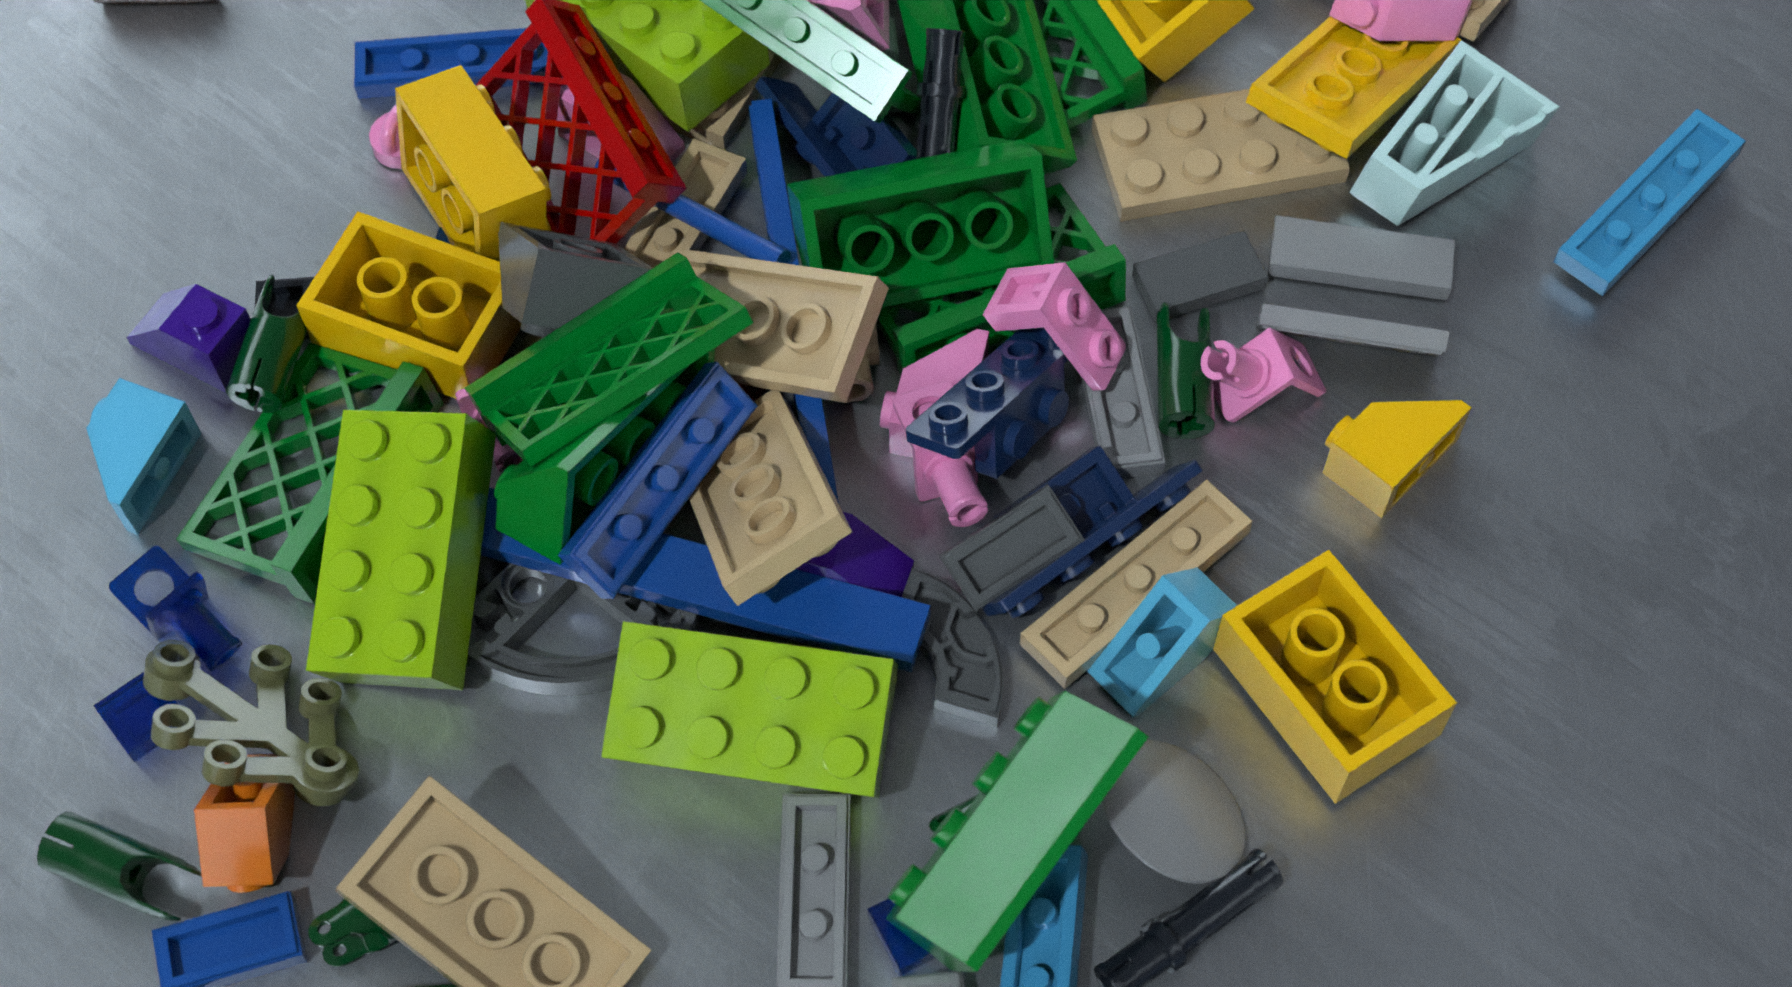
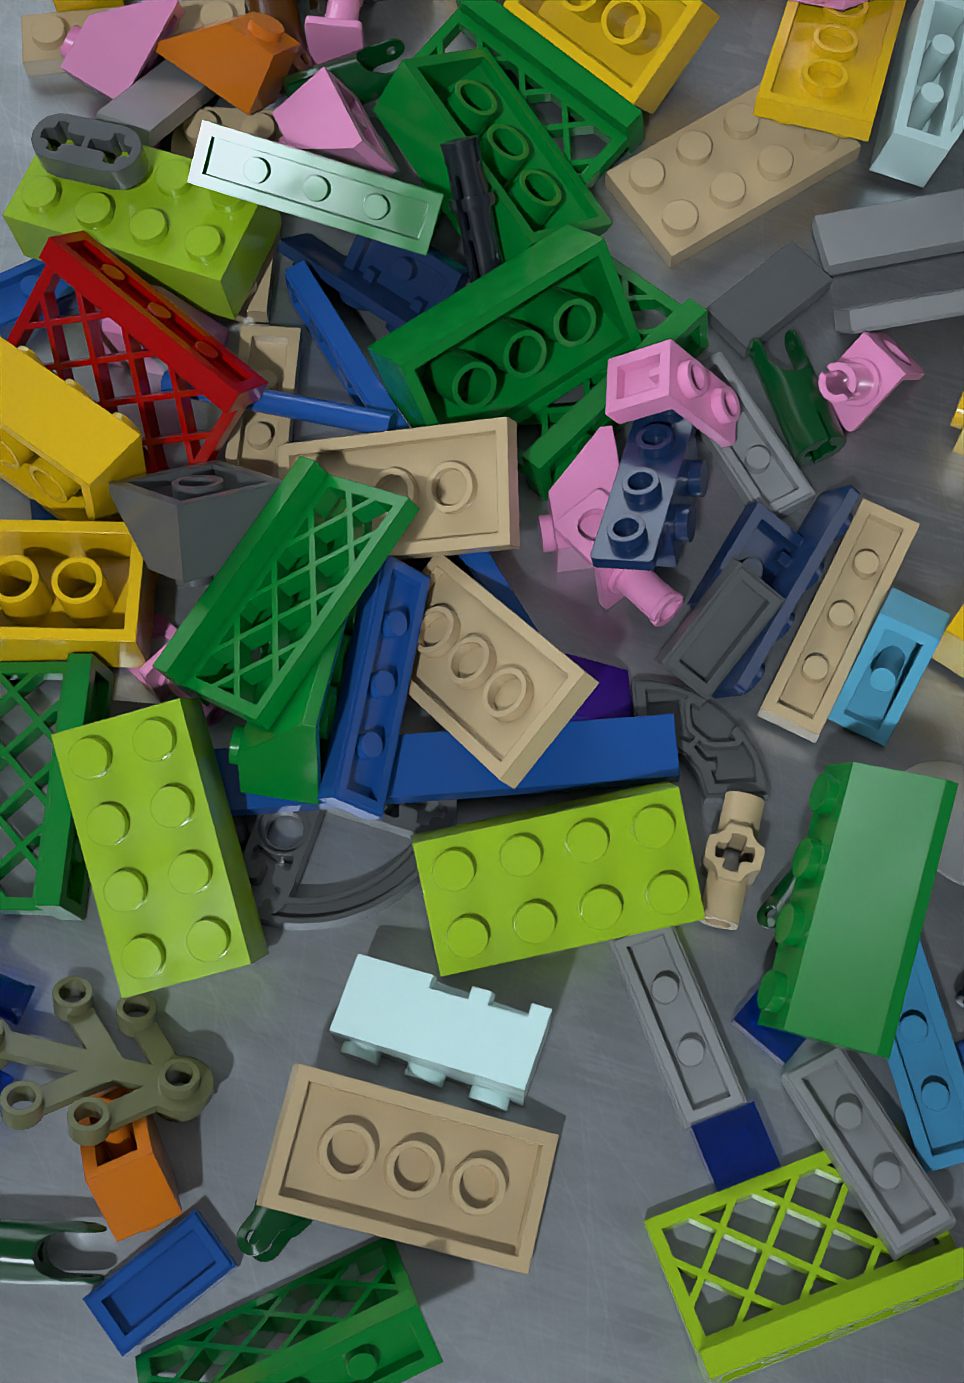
camera: 20 degrees left, 10 degrees up
none -> light aqua wedge [329,953,552,1112]
none -> tan axle [698,791,765,930]

